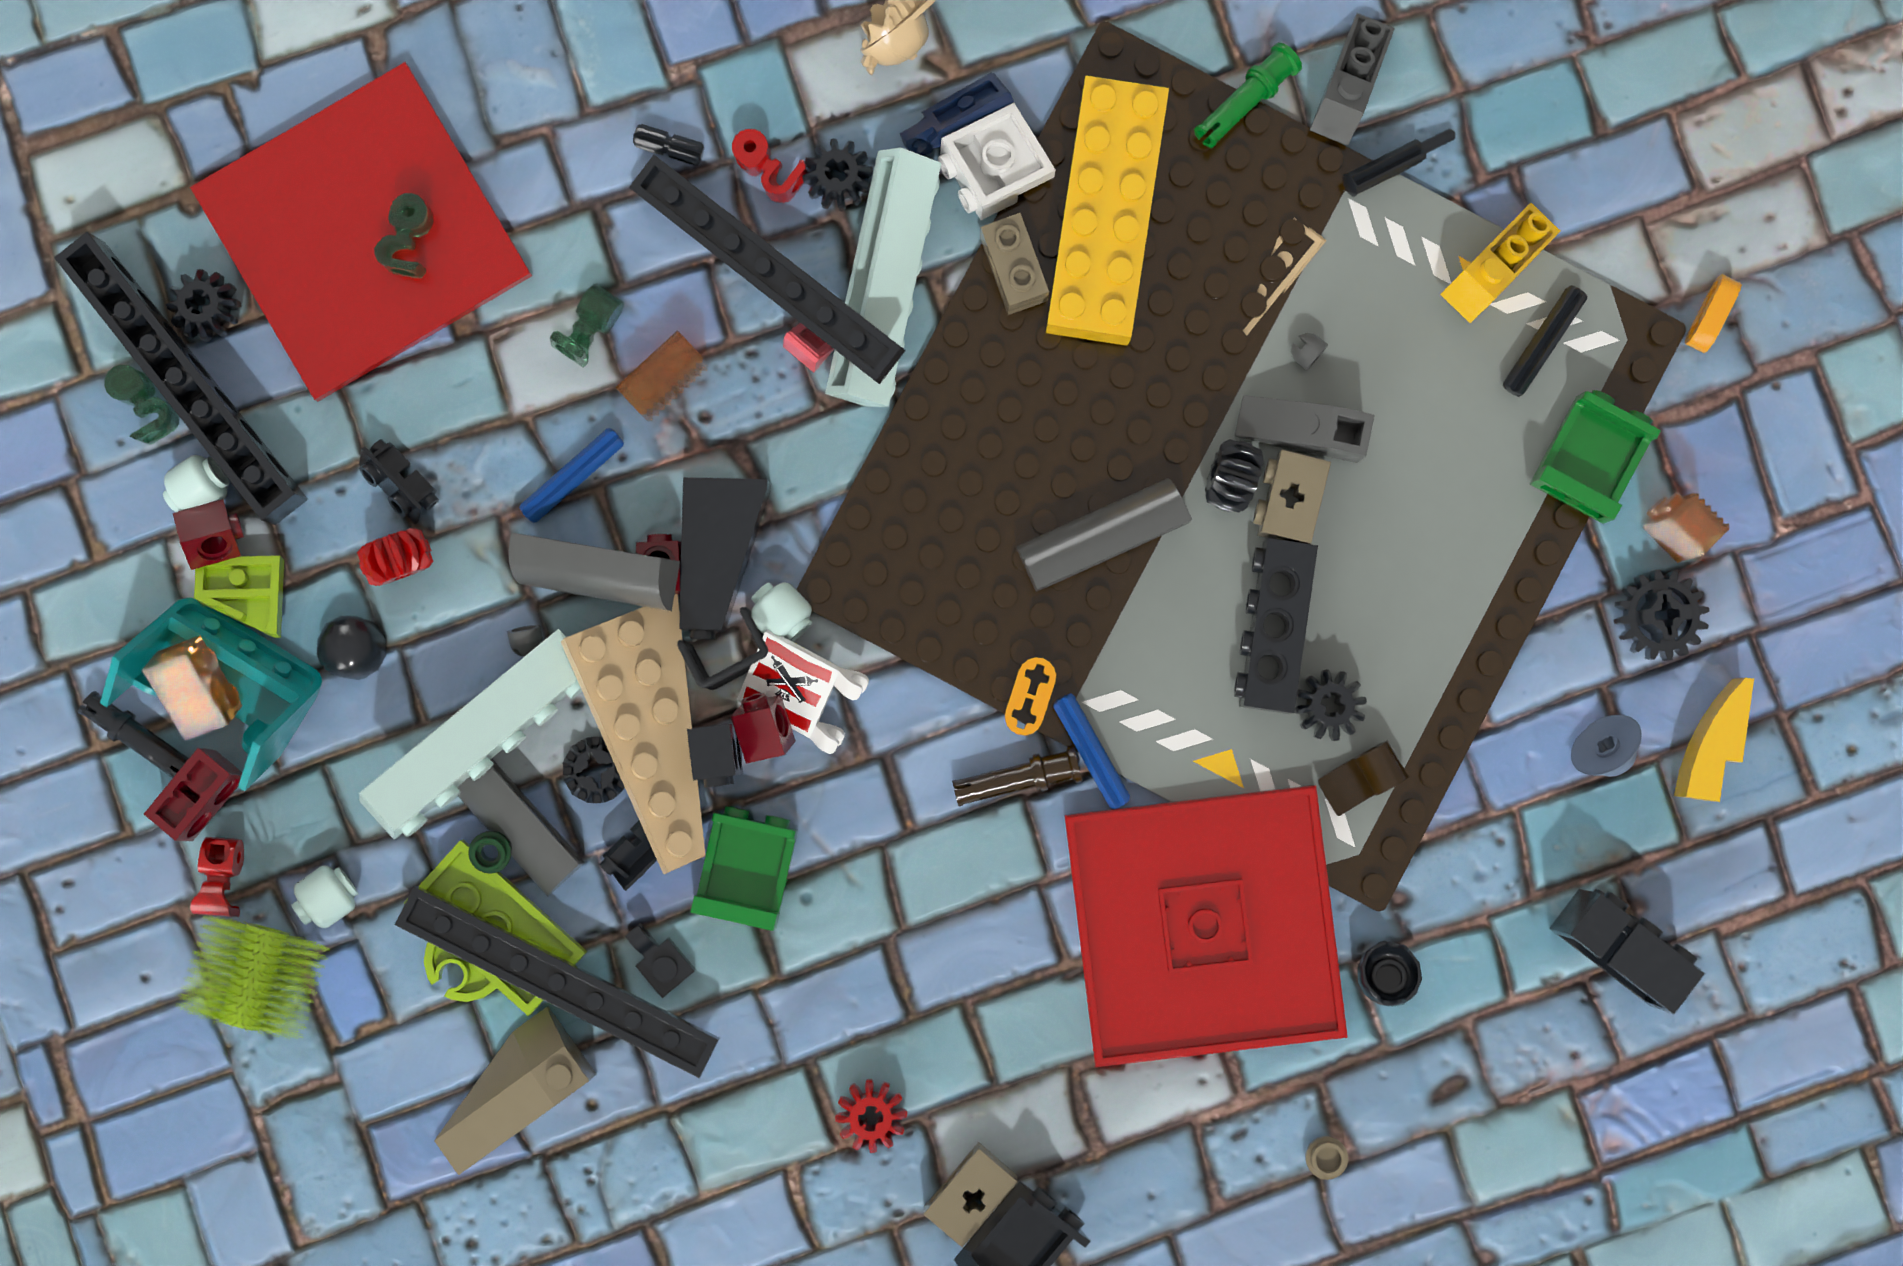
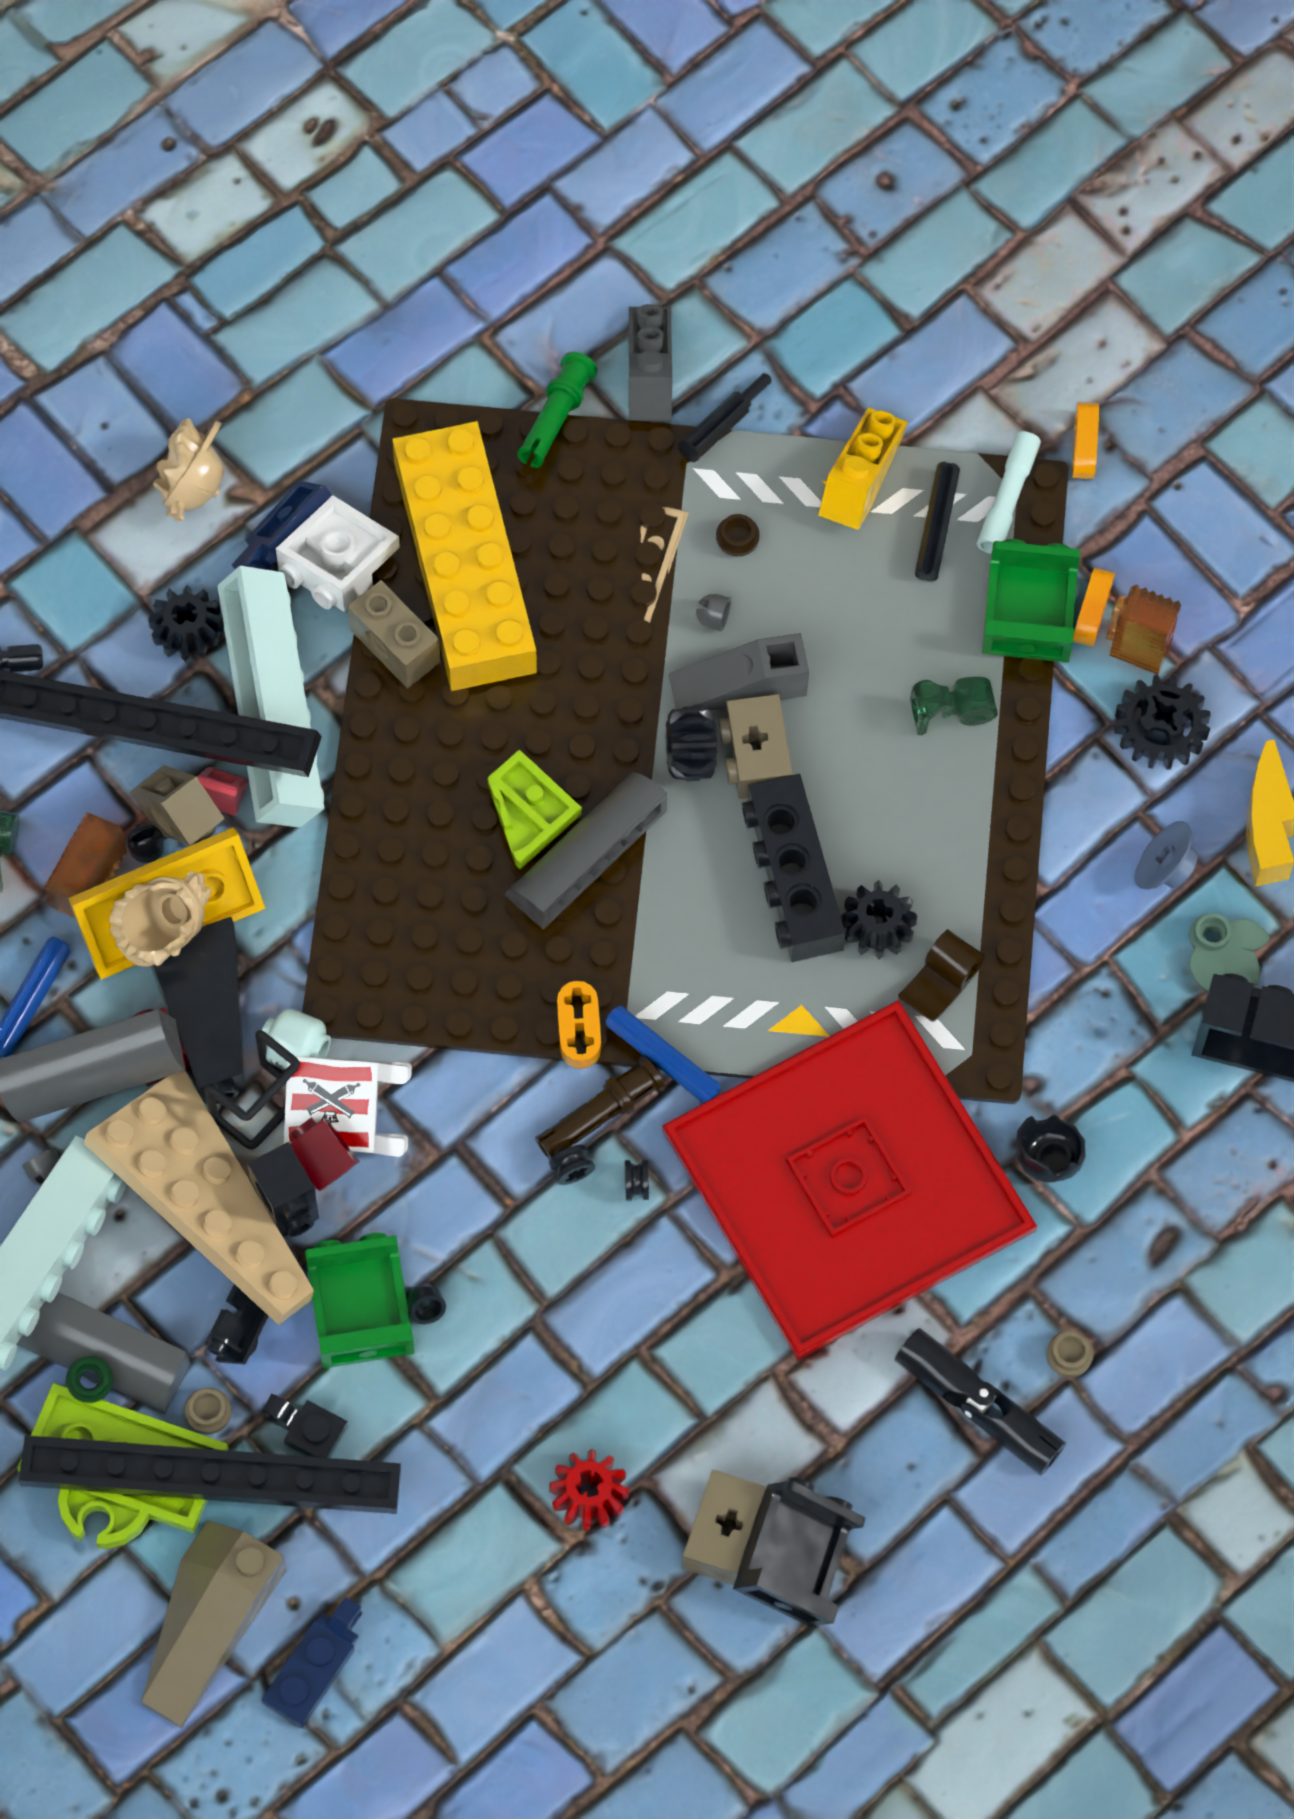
camera: 25 degrees left, 20 degrees down
black gear [563,737,625,803] -> none
red leg [732,129,808,203] -> none
none -> yellow plate [68,827,266,980]
none -> tan hair [109,871,211,967]
none -> black hinge [128,823,164,863]
none -> dark tan brick [130,765,225,846]
none -> dark tan plate [184,1388,232,1434]
none -> dark blue hinge [261,1597,363,1729]
none -> black hinge [407,1283,446,1324]
none -> lime wing [487,750,582,870]
none -> black bush [549,1145,595,1185]
none -> black bush [624,1159,649,1201]
none -> dark brown plate [716,514,760,557]
none -> black piece [894,1328,1066,1476]
none -> clear green leg [910,676,998,735]
none -> light aqua piece [976,431,1041,554]
none -> light orange beam [1073,567,1115,647]
none -> sand green plate [1189,913,1270,992]

